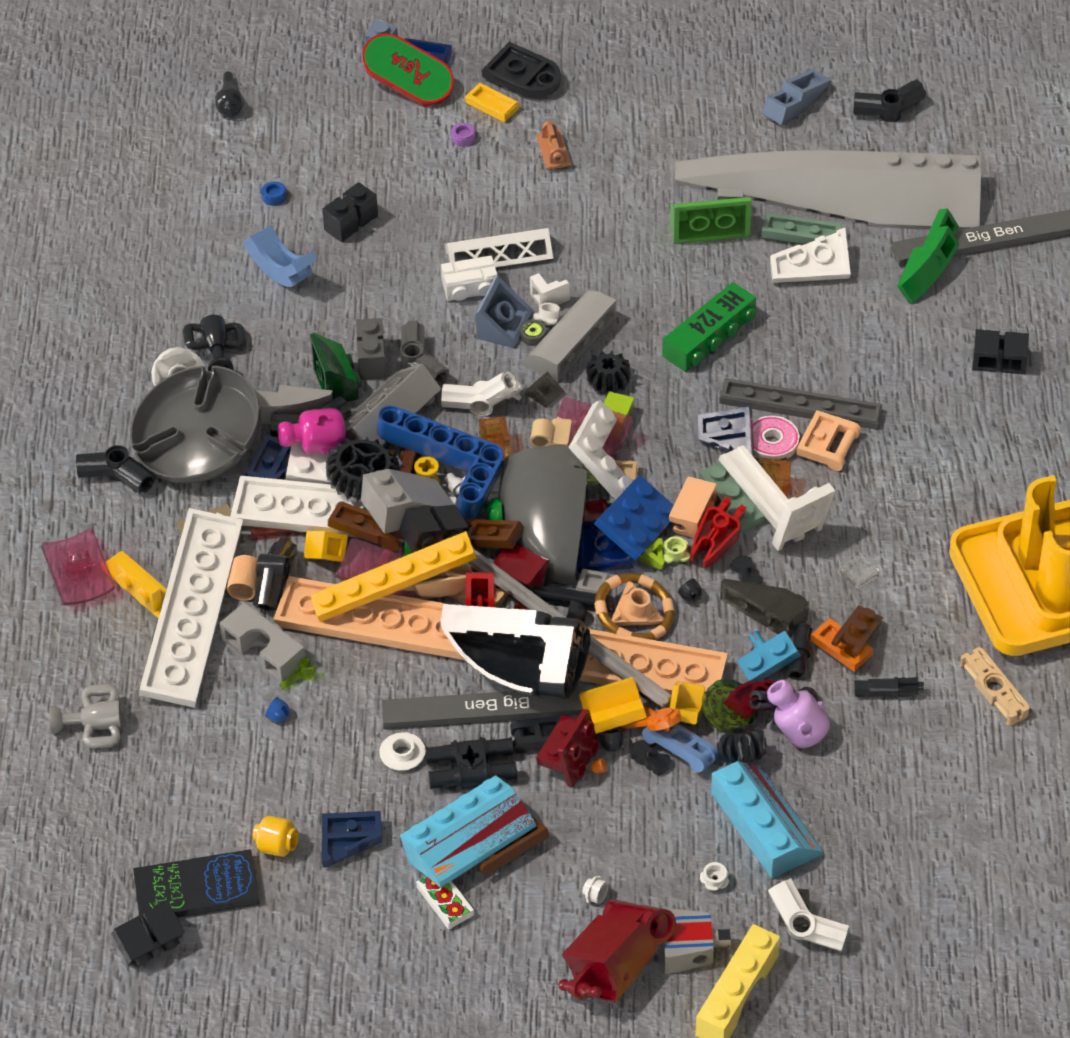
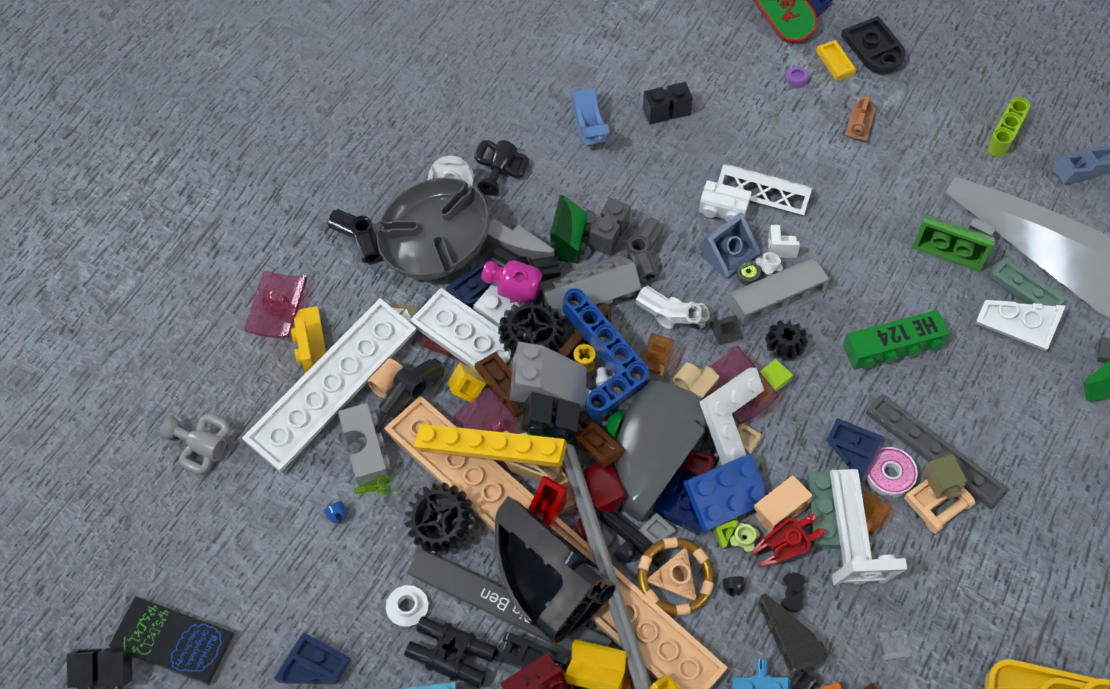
camera: 30 degrees right, 10 degrees up
yellow head [252,815,299,857] -> none
blue tile [261,181,287,206] -> none
none -> black gear [405,483,475,554]
none -> olive brick [923,454,967,499]
none -> lime beam [987,97,1030,157]

